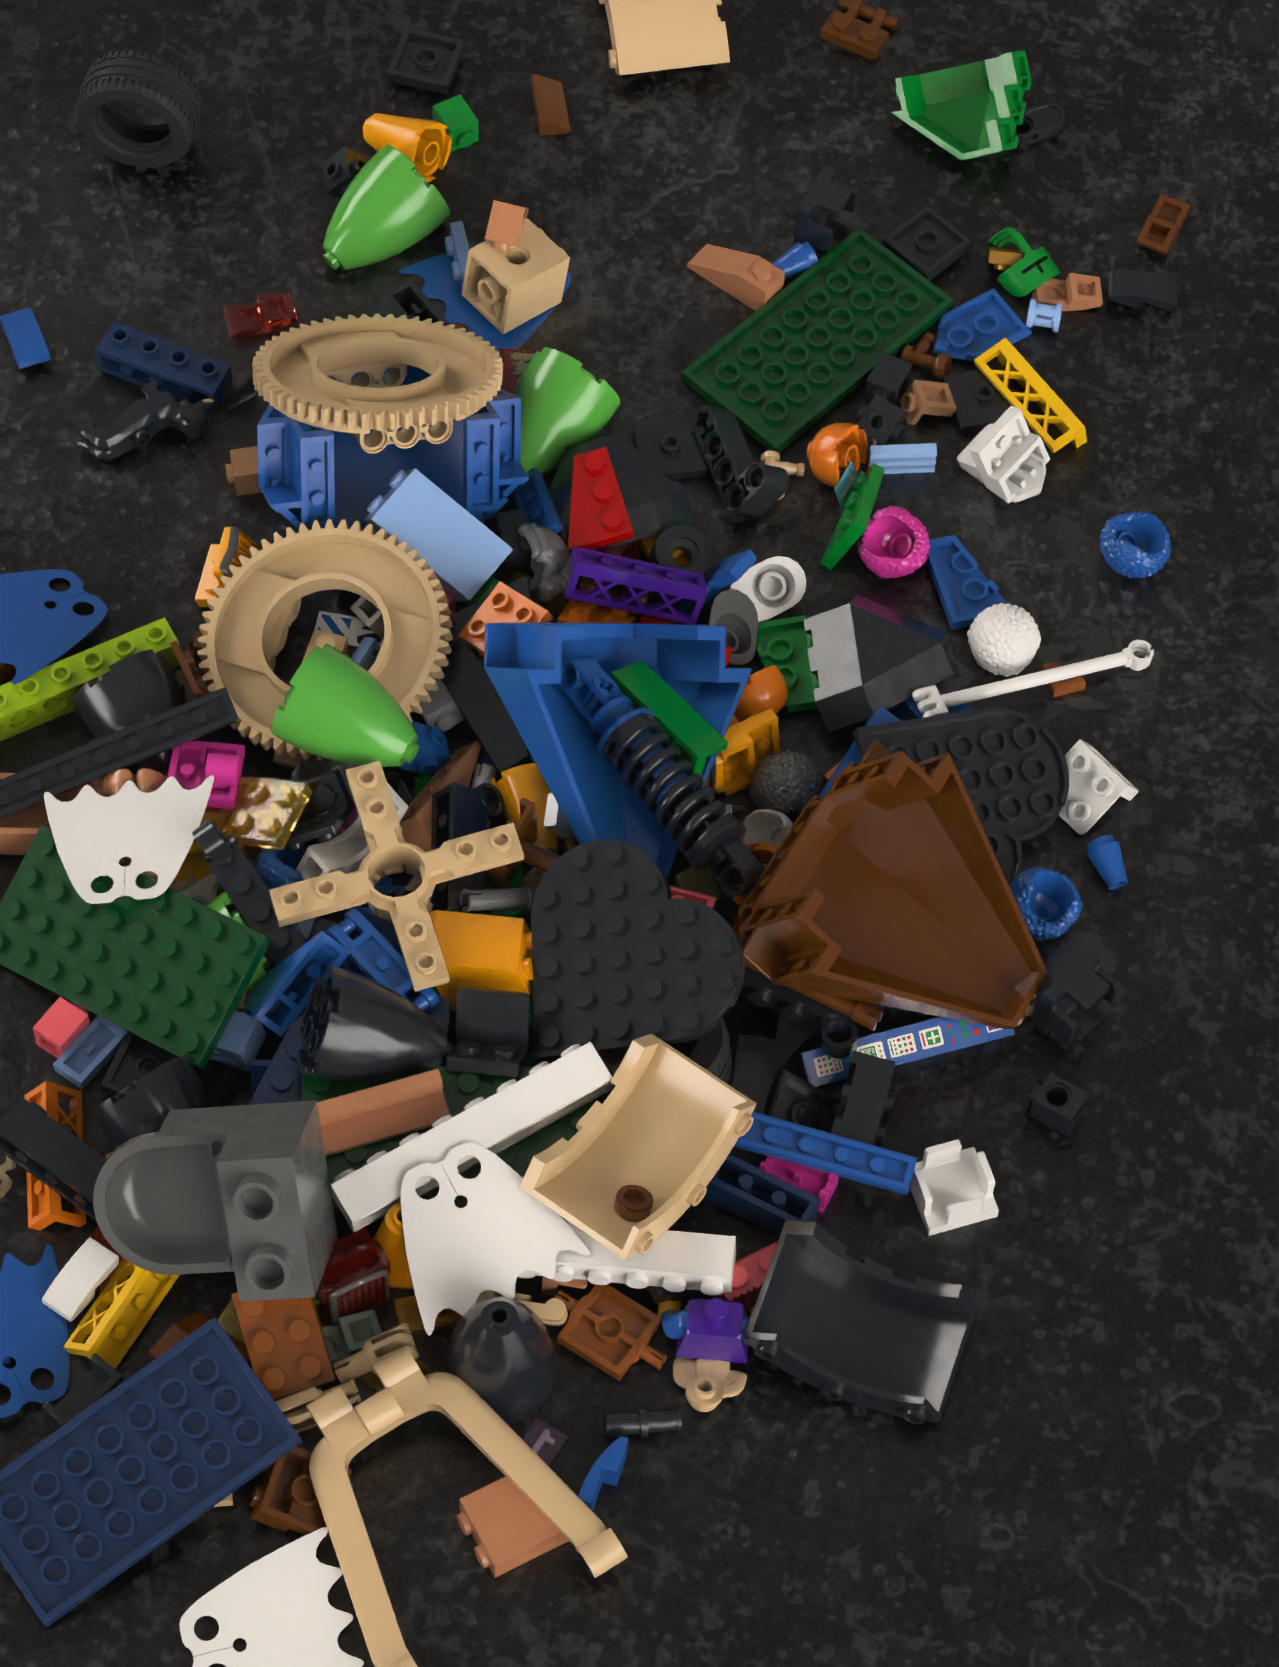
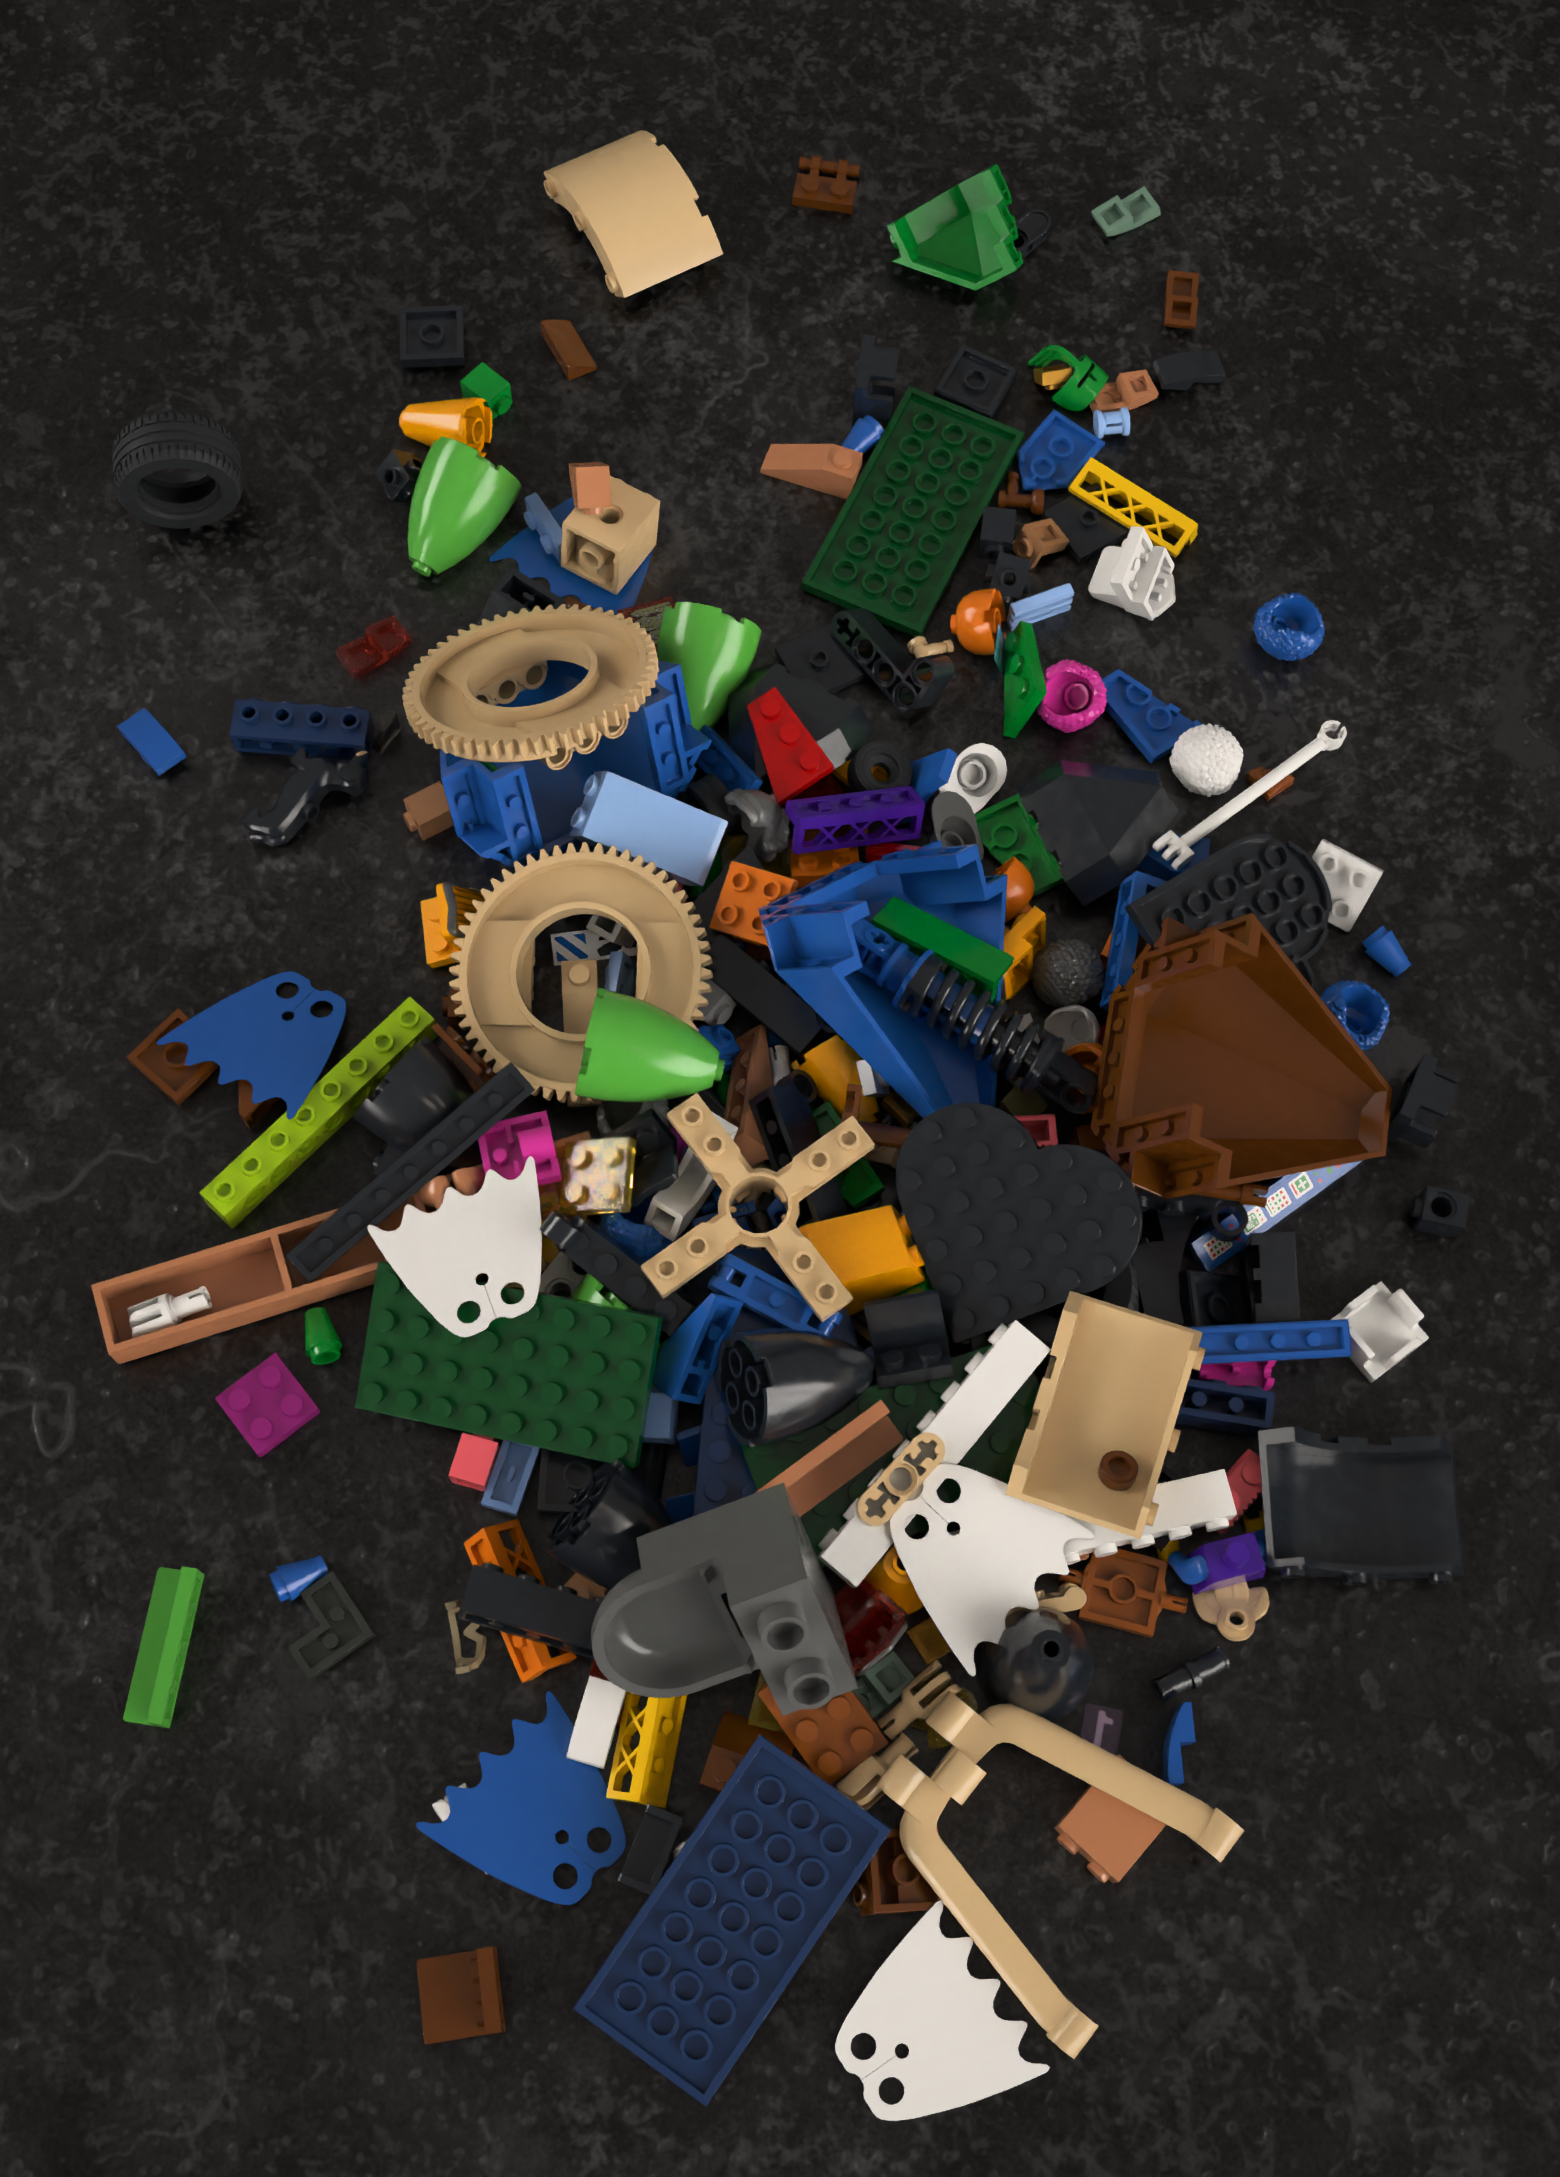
camera: 20 degrees left, 10 degrees up
dark grey pin [459,884,537,913] -> none
none -> tan beam [856,1432,945,1526]
none -> sand green slope [1091,186,1161,237]

